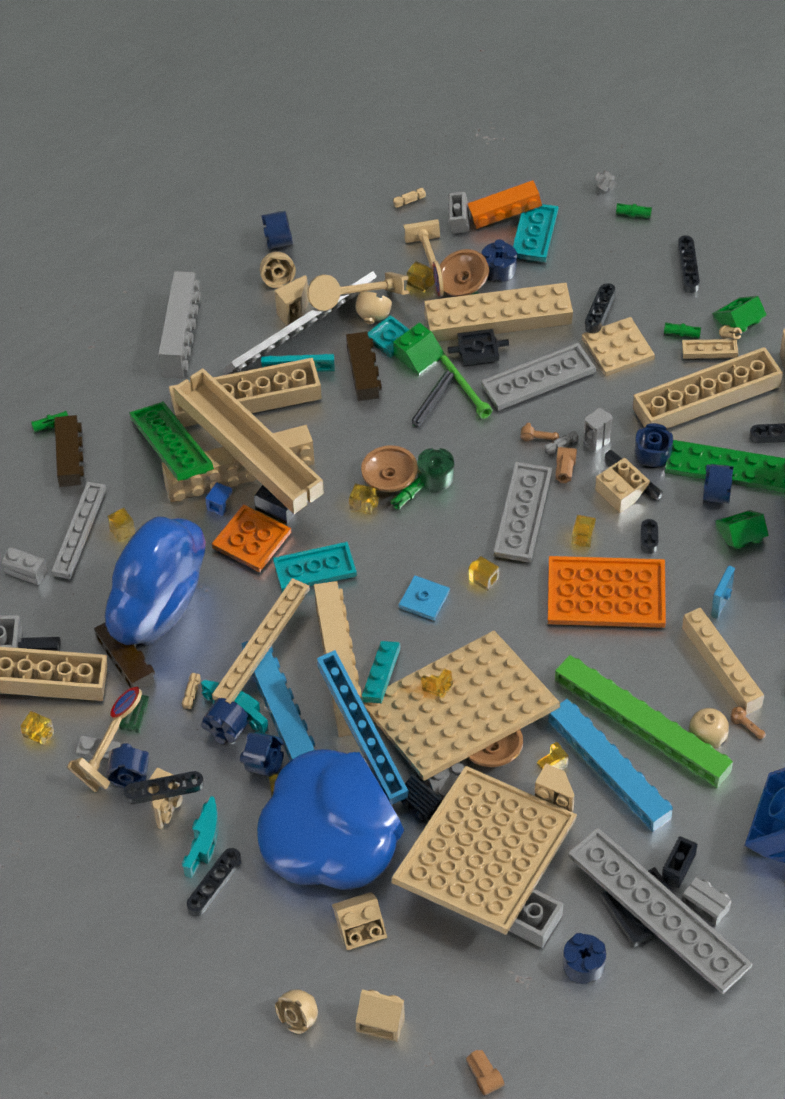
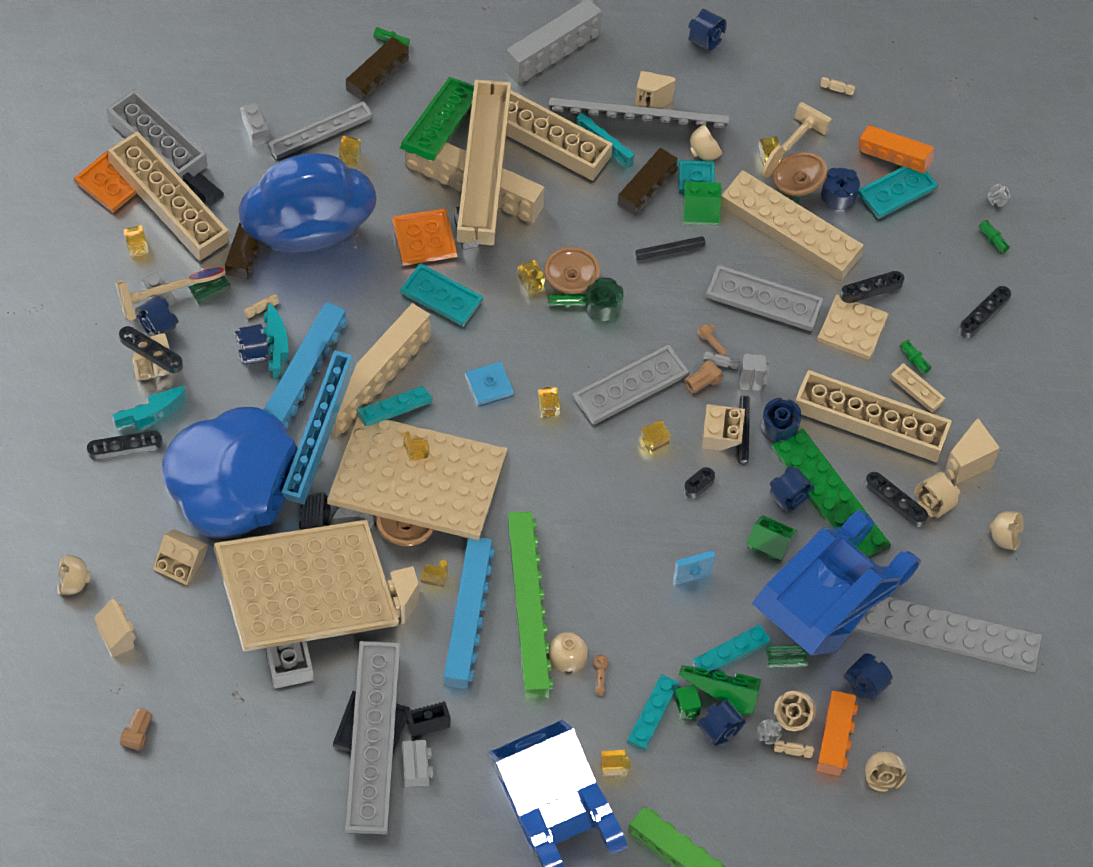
camera: 40 degrees right, 5 degrees up
blue panel [205,482,233,516] -> none
tan plate [212,578,310,704] -> none
dark blue brick [240,732,284,777] -> none
tan cylinder [259,252,296,288] -> none
tan piece [307,272,409,311] -> none
bright green piece [440,355,493,419] -> none
black plate [447,329,509,365] -> none
light grey brick [448,192,469,234] -> none
orange plate [548,556,666,628] -> none
dark blue brick [563,933,606,984] -> none
tan brick [682,607,764,715] -> none
green slope [712,296,767,334] -> none
tan pin [719,325,742,339] -> none

